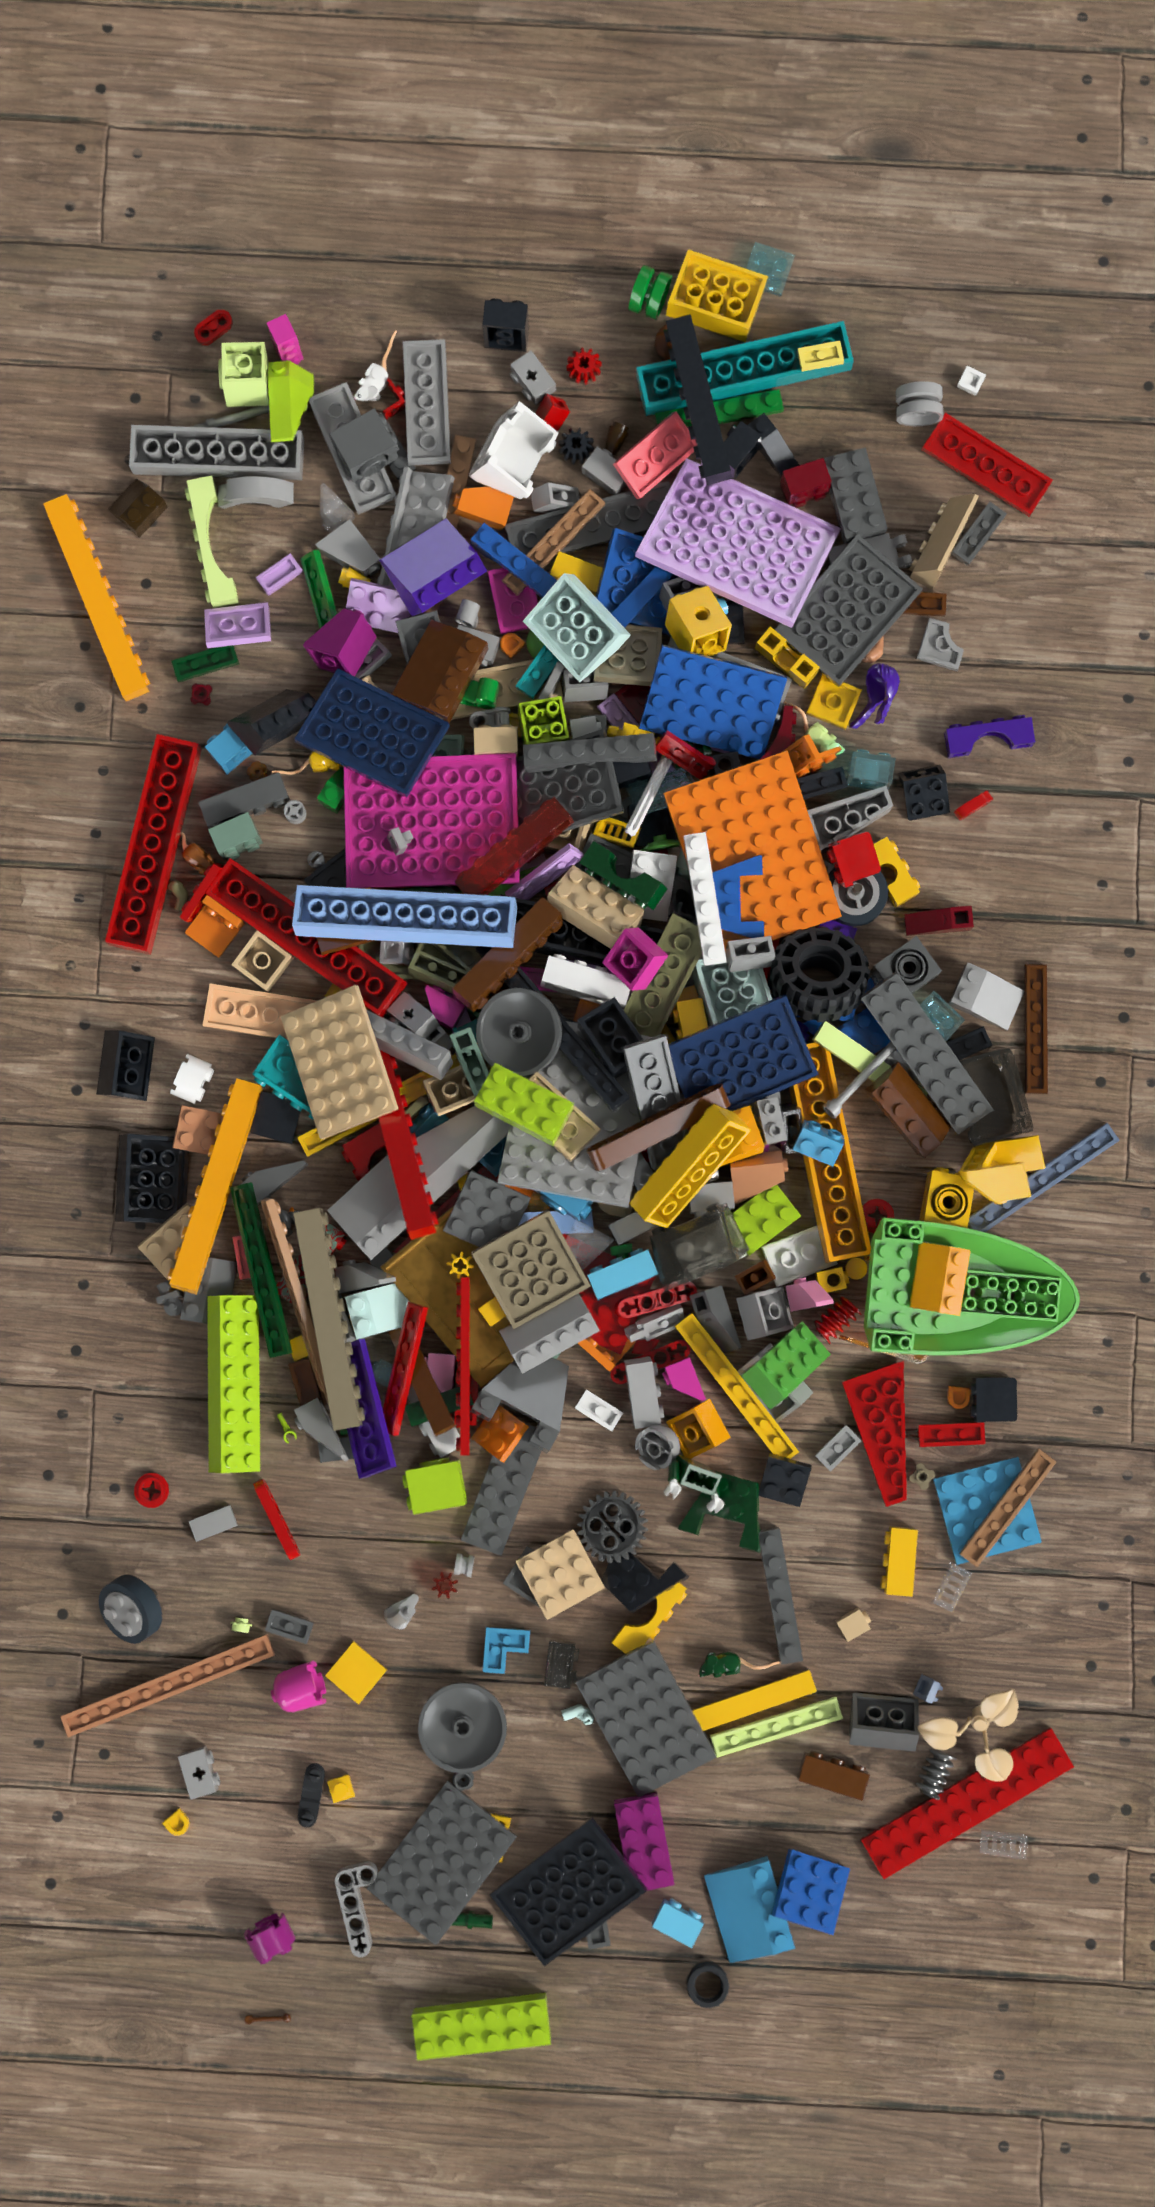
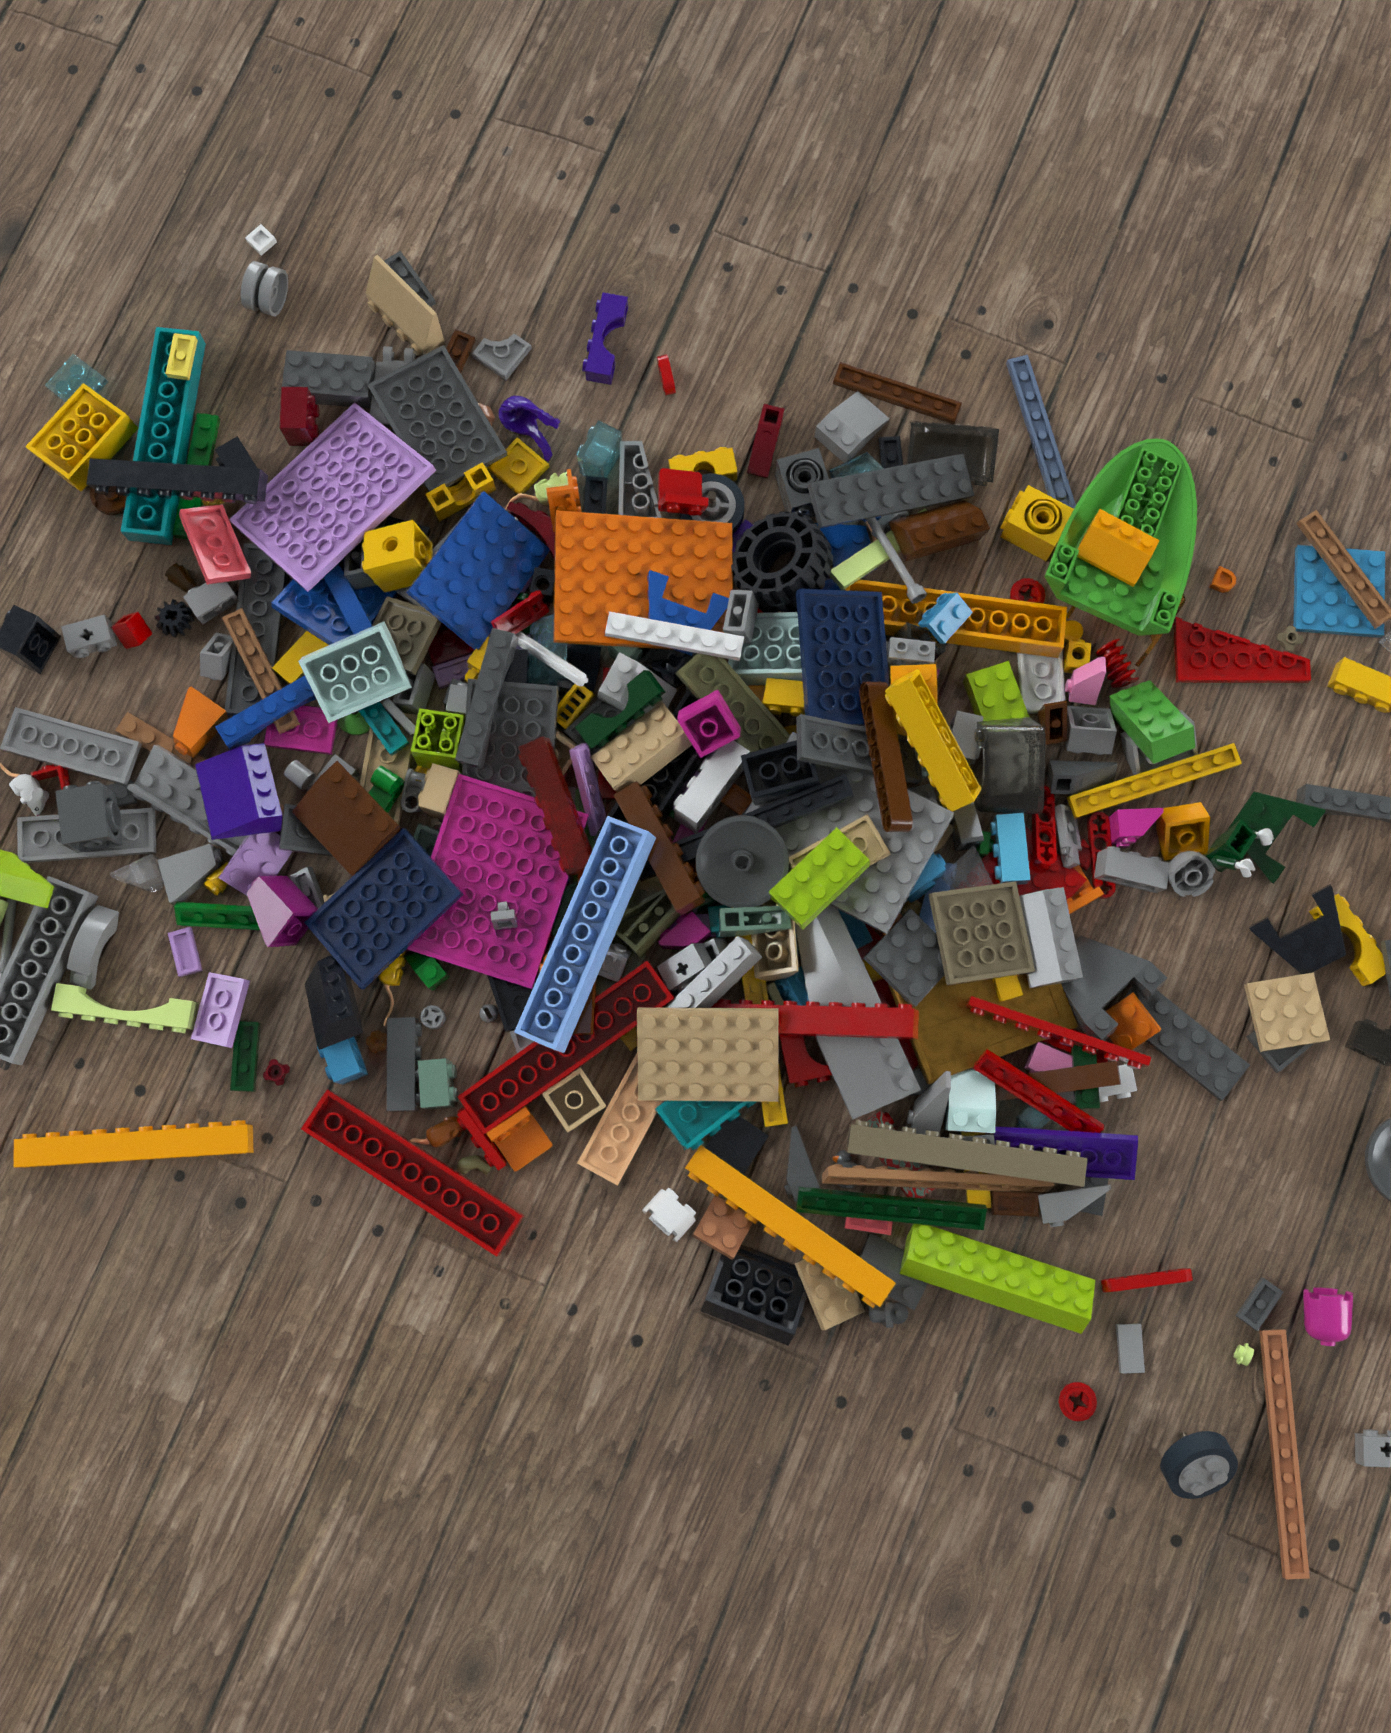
camera: 75 degrees left, 5 degrees down
black slope [96,1030,155,1101] -> none
dark brown slope [108,478,168,538] -> none
lime hand [277,1413,297,1443] -> none
yellow tile [325,1641,387,1705] -> none
light grey animal [384,1594,419,1630] -> none
lime brick [402,1457,467,1515] -> none
clear red gear [432,1571,459,1599] -> none
yellow gear [447,1251,474,1279] -> none
light grey wheel [454,1553,475,1577] -> none
white windscreen [469,401,558,499] -> none
dark azure plate [483,1627,530,1674] -> none
orange tile [500,633,526,660] -> none
red gear [566,347,602,385] -> none
white plate [575,1390,623,1431] -> none
dark grey gear [577,1491,648,1563] -> none
green wheel [628,265,672,320] -> none
bright green dish [640,835,680,852] -> none
nougat slope [730,1150,788,1204] -> none
black slope [747,413,800,477] -> none
black plate [759,1453,812,1507] -> none
light grey plate [814,1425,862,1472] -> none
black bracket [898,765,950,821] -> none
red plate [918,1422,986,1447] -> none
red plate [922,413,1053,517] -> none
yellow windscreen [960,1135,1046,1204] -> none
black bracket [969,1378,1017,1422] -> none

